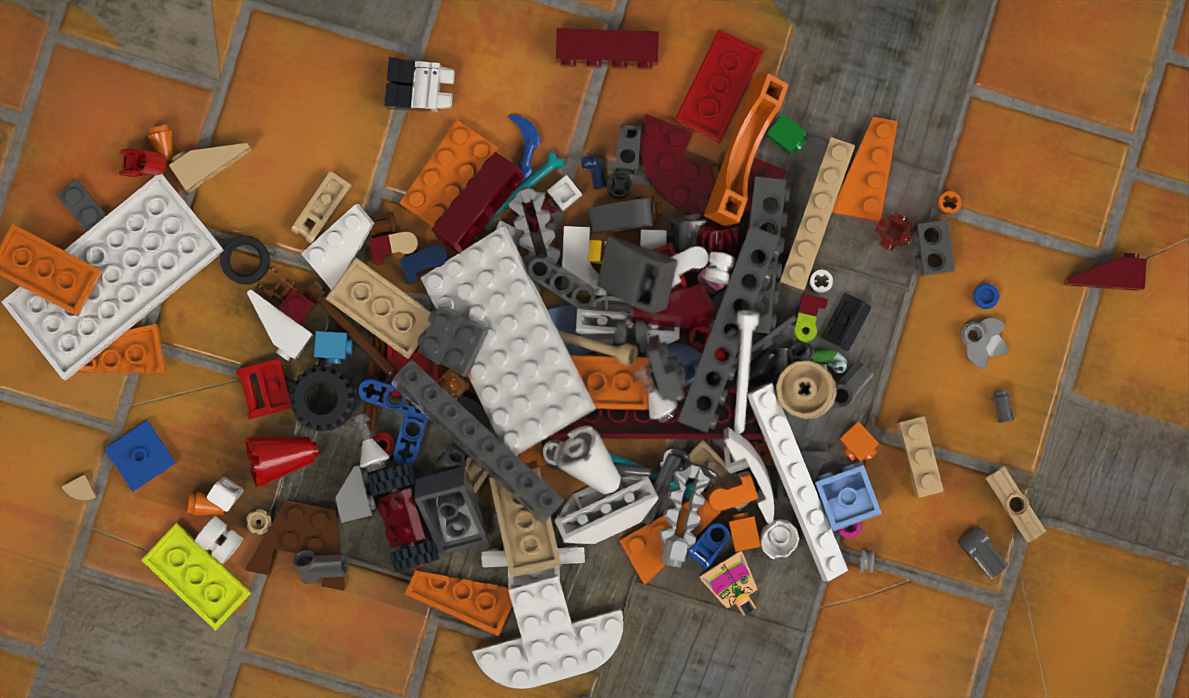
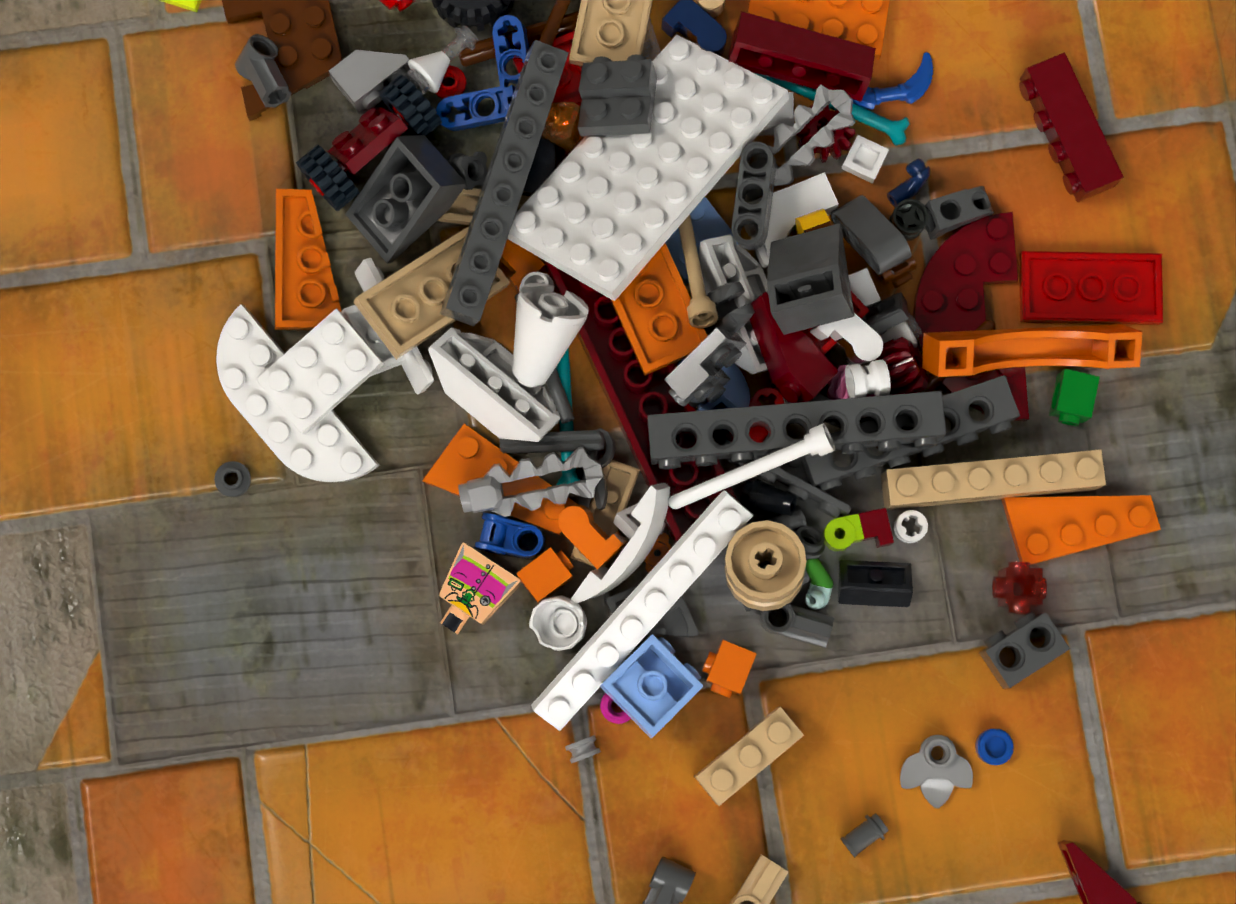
camera: 65 degrees right, 5 degrees down
piece [634,365,677,422] -> none
orange bush [937,191,962,215] -> none

